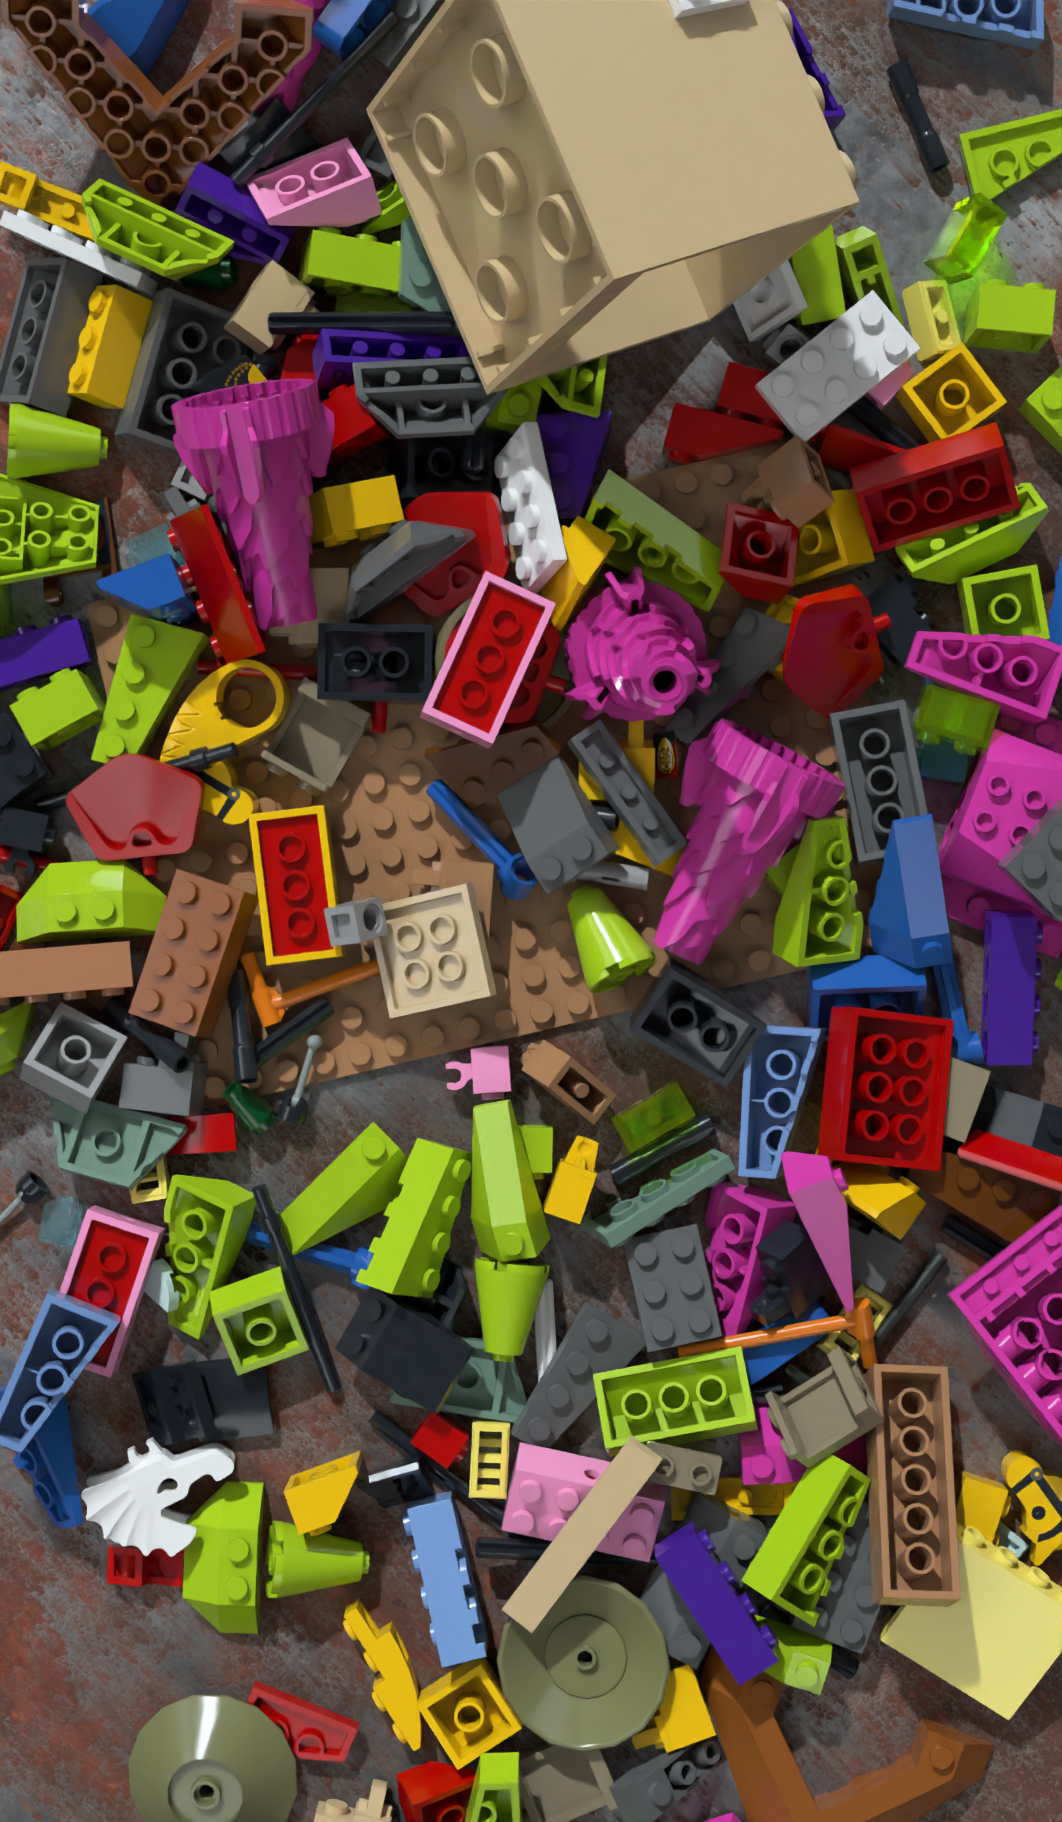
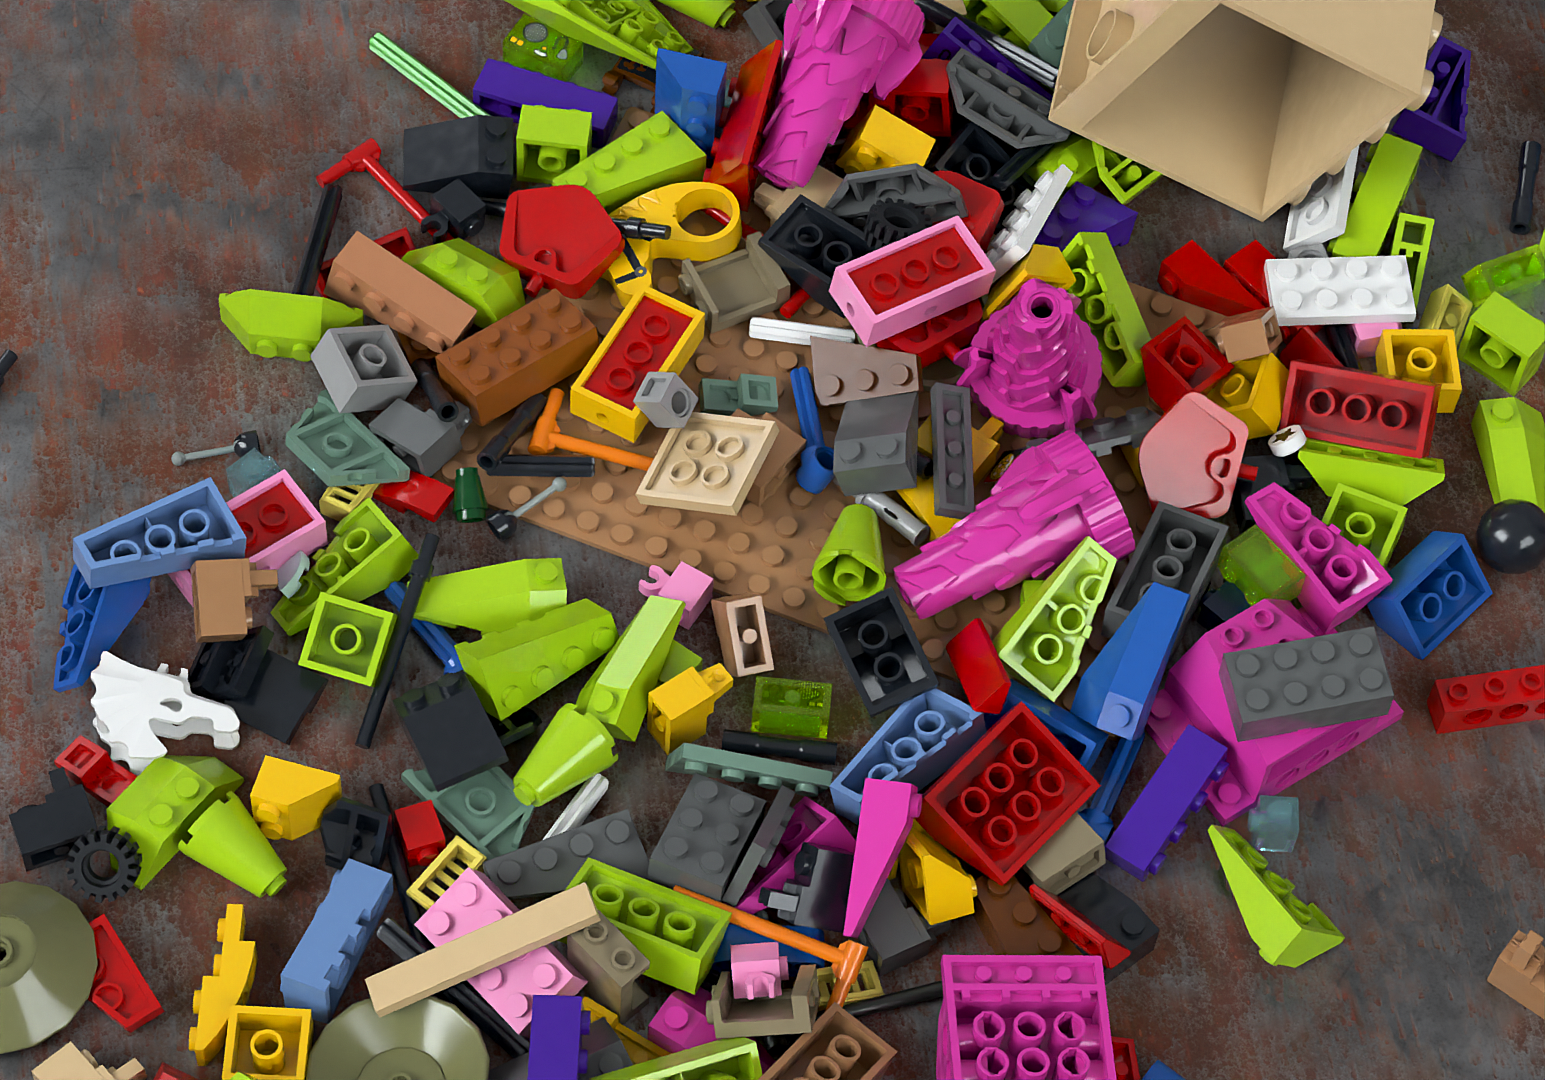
camera: 30 degrees right, 30 degrees down
none -> black hinge [9,767,98,872]
none -> black tyre [65,826,142,903]
none -> medium nougat hinge [190,558,278,643]
none -> sand green slope [698,374,778,416]
none -> dark grey wing [722,785,795,907]
none -> bright pink brick [730,942,789,1000]
none -> white axle [749,317,855,345]
none -> black tyre [863,198,932,250]
none -> red slope [946,618,1011,714]
none -> white tile [1268,425,1307,457]

